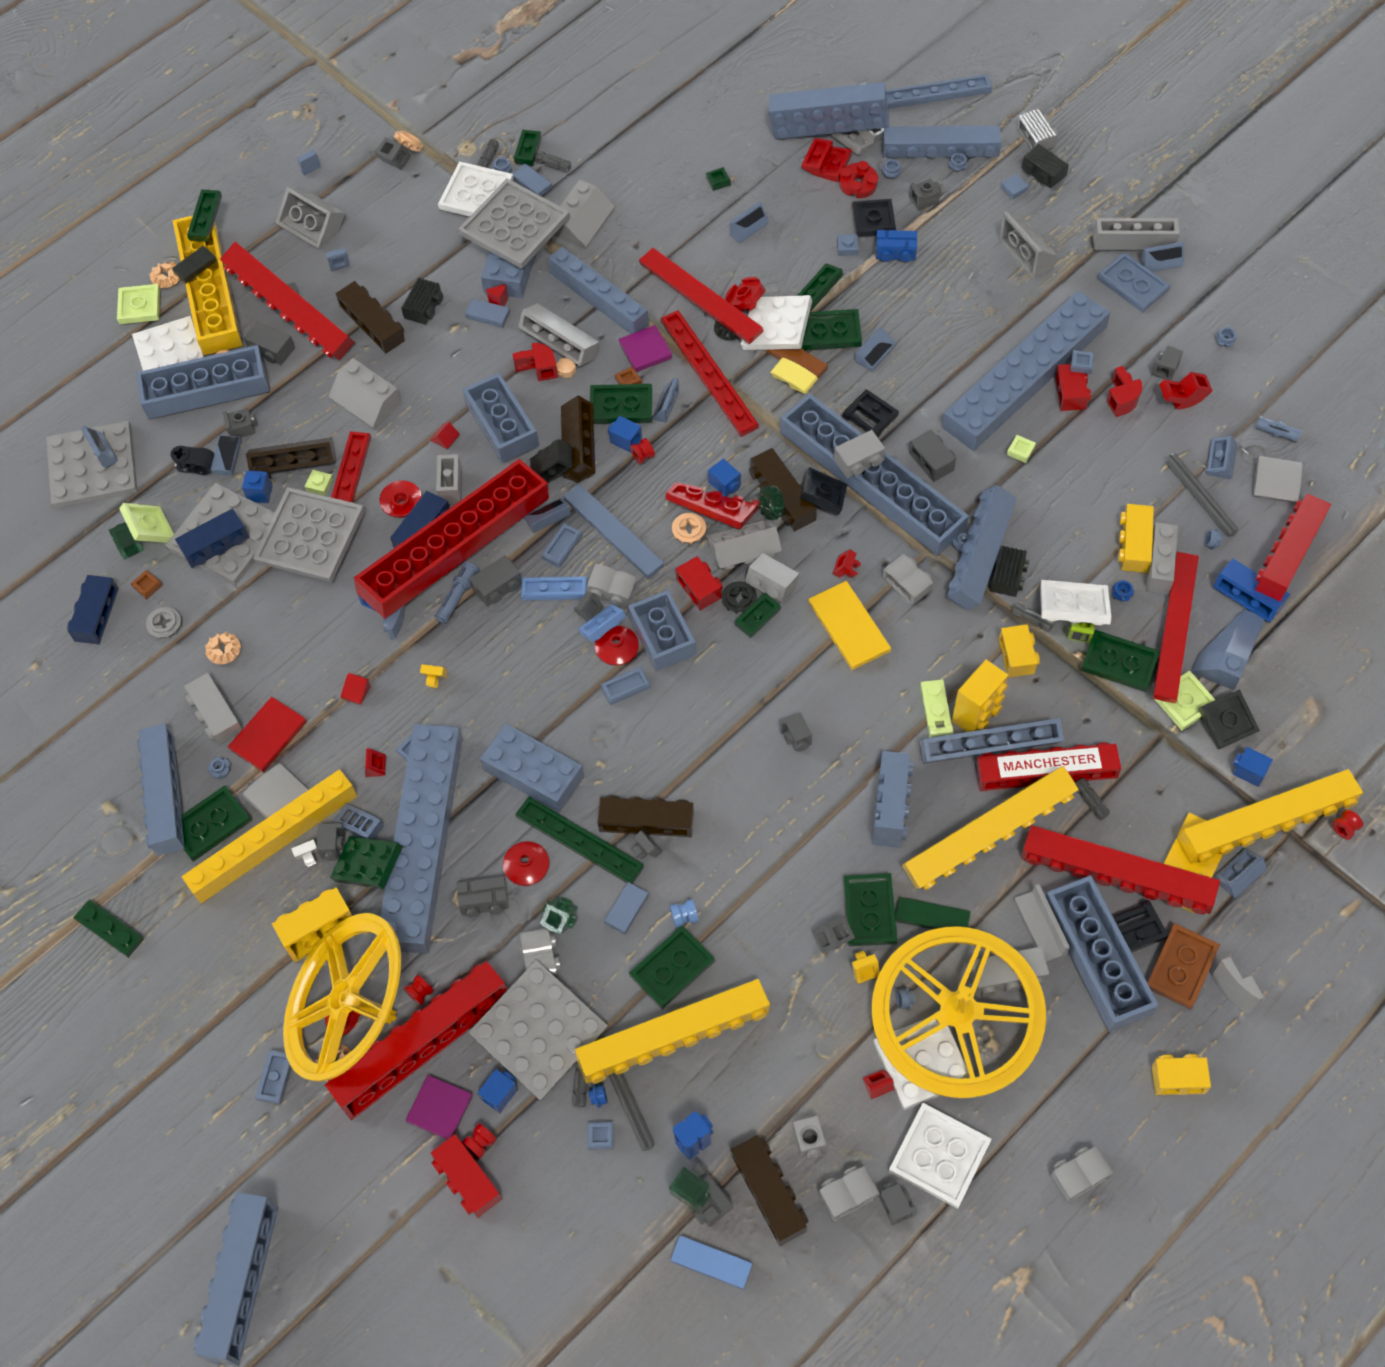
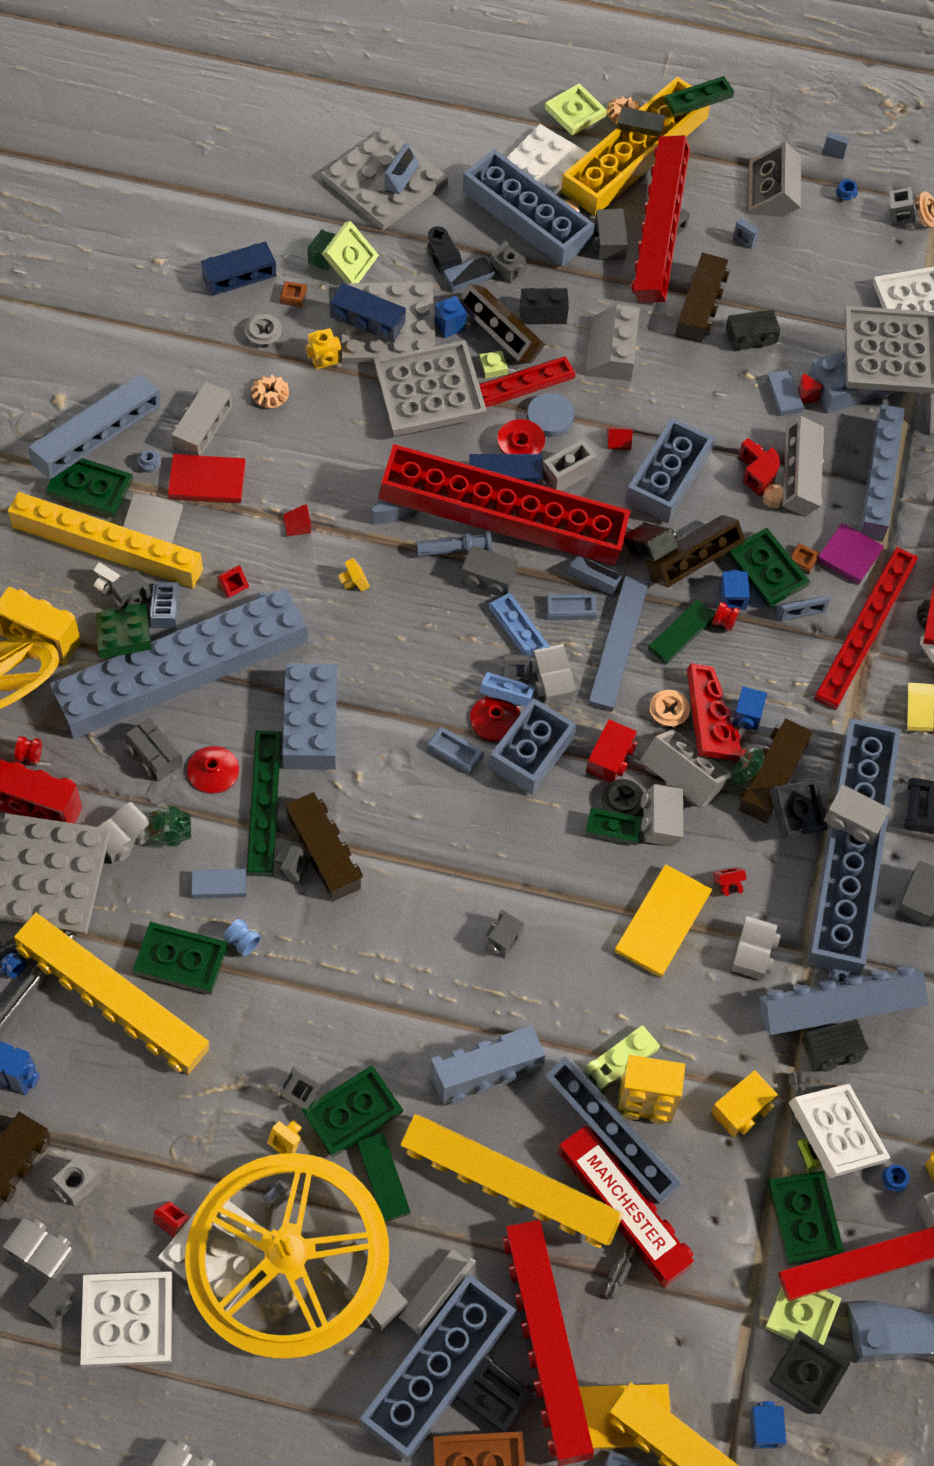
camera: 50 degrees right, 0 degrees up
none -> yellow brick [305,328,341,369]
none -> black brick [519,287,569,325]
none -> sand blue tile [527,393,575,437]
none -> dark green tile [648,599,716,665]
none -> blue plate [836,179,858,201]

